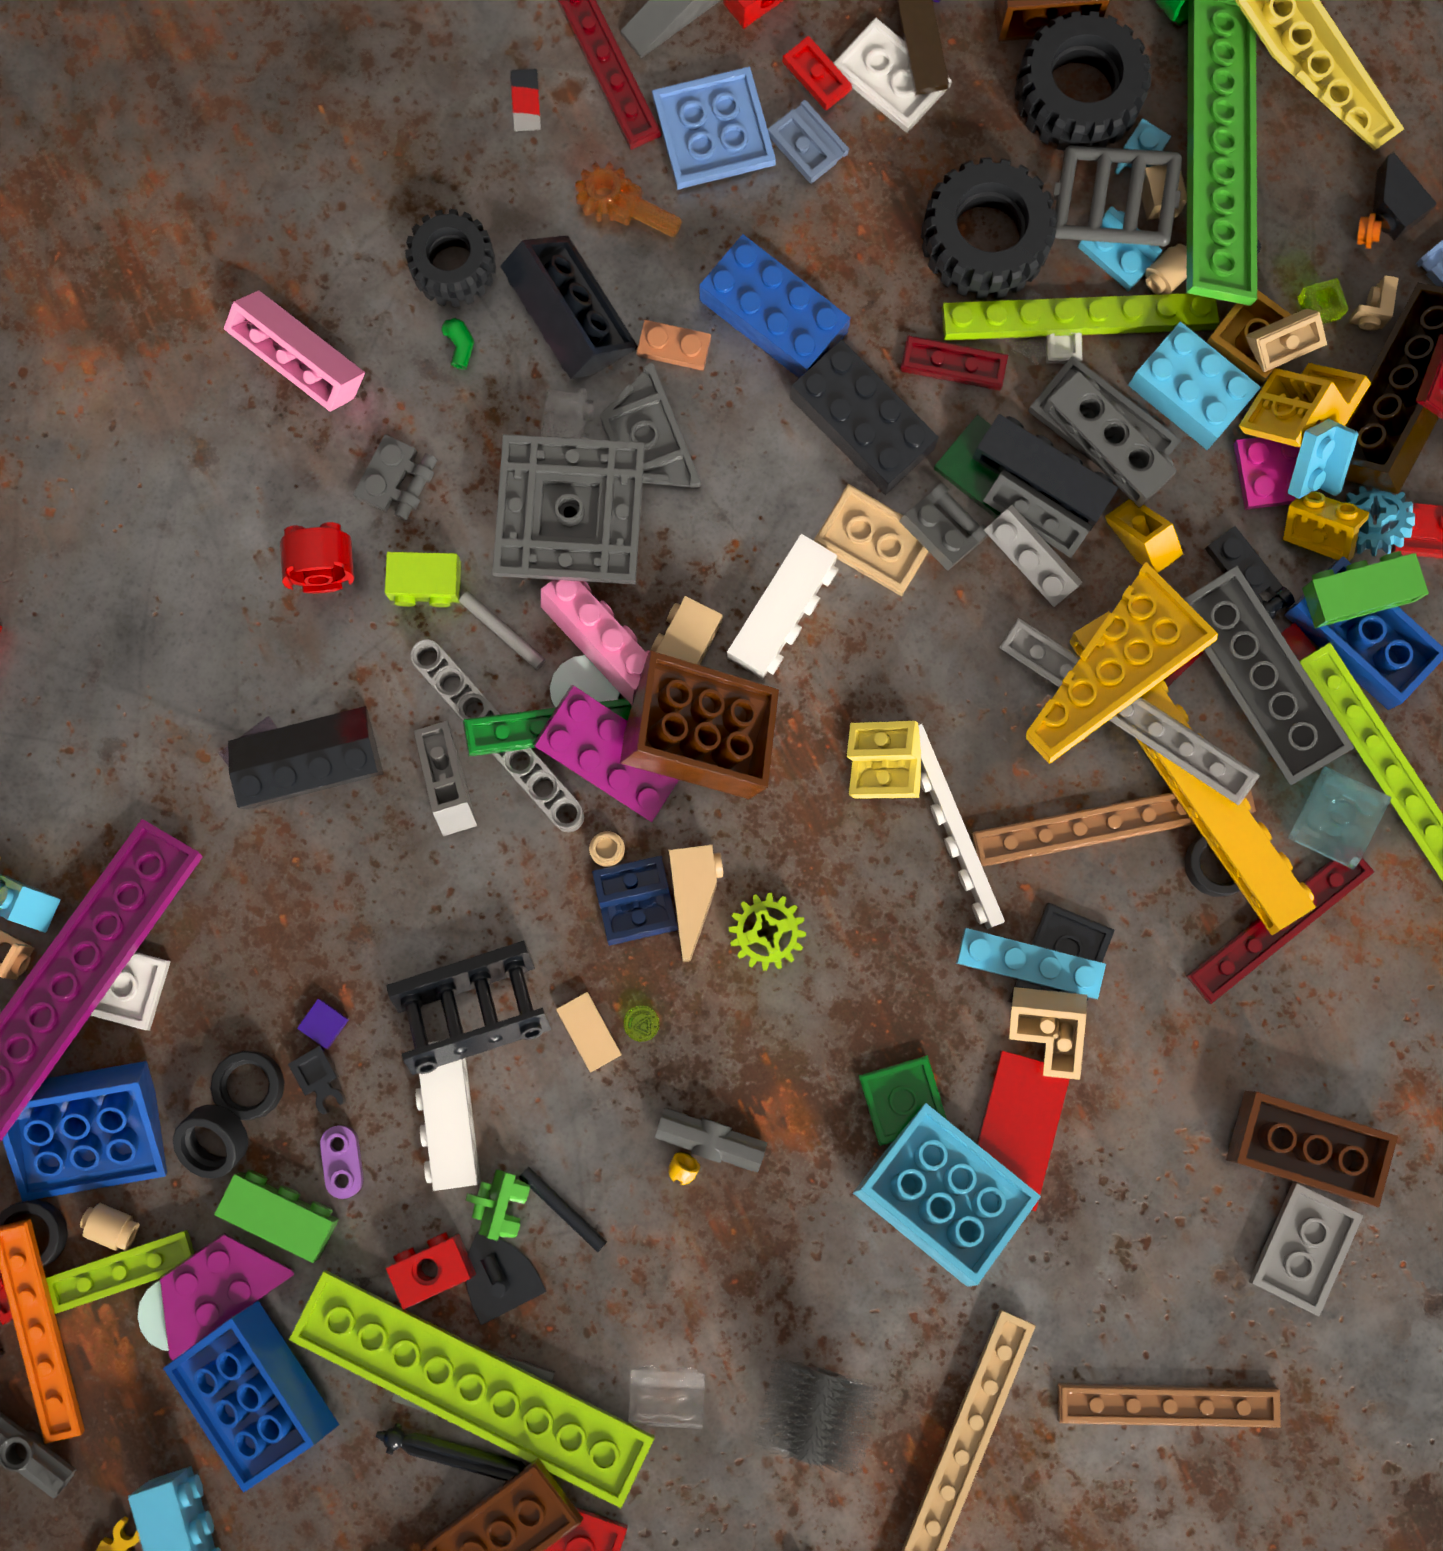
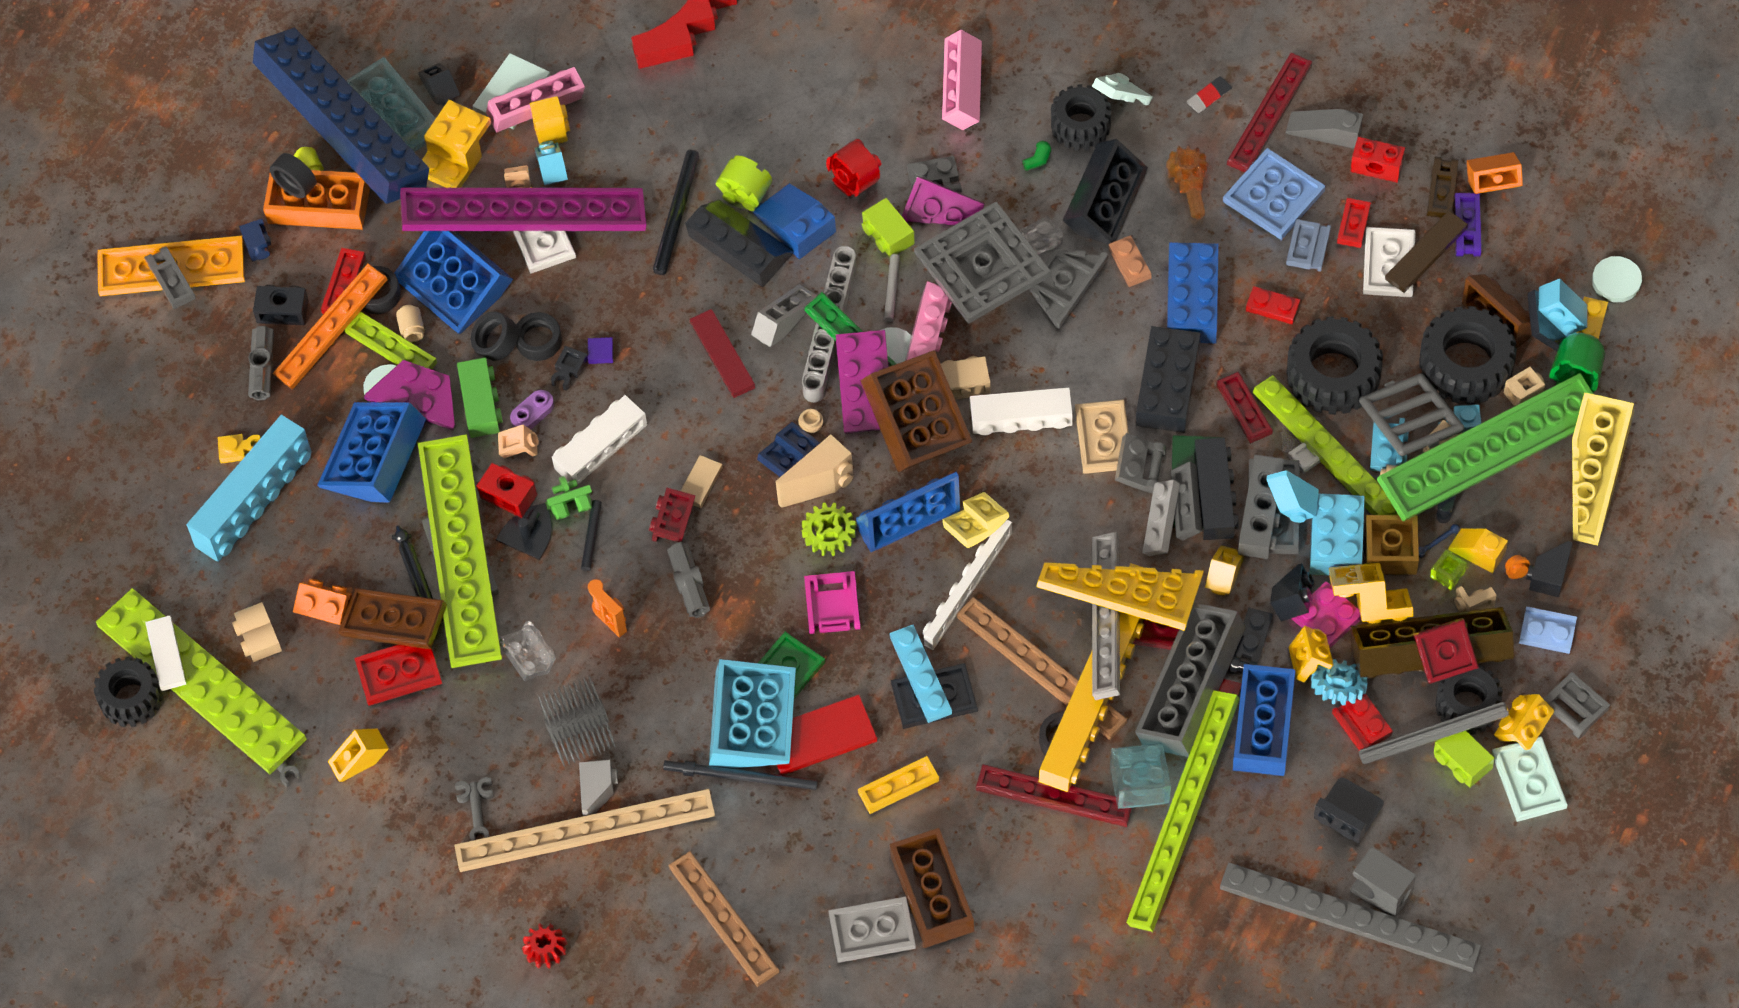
camera: 60 degrees right, 20 degrees down
black fence [386,940,552,1075] -> none
clear neon green tile [624,1006,660,1042] -> none
yellow hinge [668,1152,700,1185] -> none
tan brick [1009,987,1087,1080] -> none
tan slope [1246,309,1327,372] -> none
medium azure bracket [1288,419,1358,499] -> none
bright green brick [1302,551,1429,628] -> none
none -> light nougat bracket [498,425,539,458]
none -> light grey slope [579,760,618,816]
none -> orange plate [588,579,627,638]
none -> dark red bracket [649,488,696,542]
none -> black axle [653,149,699,275]
none -> black bar [663,760,818,790]
none -> dark red tile [690,309,755,398]
none -> lime brick [716,155,773,211]
none -> blue slope [752,183,836,260]
none -> dark pink container [804,571,860,634]
none -> blue slope [856,472,960,552]
none -> yellow plate [858,756,939,814]
none -> magenta wing [902,176,985,225]
none -> light aqua wing [1092,73,1153,105]
none -> red plate [1246,286,1300,325]
none -> medium azure slope [1267,470,1319,523]
none -> black slope [1270,563,1314,622]
none -> dark blue hinge [1418,524,1460,558]
none -> yellow slope [1448,528,1508,574]
none -> tan brick [1504,367,1545,406]

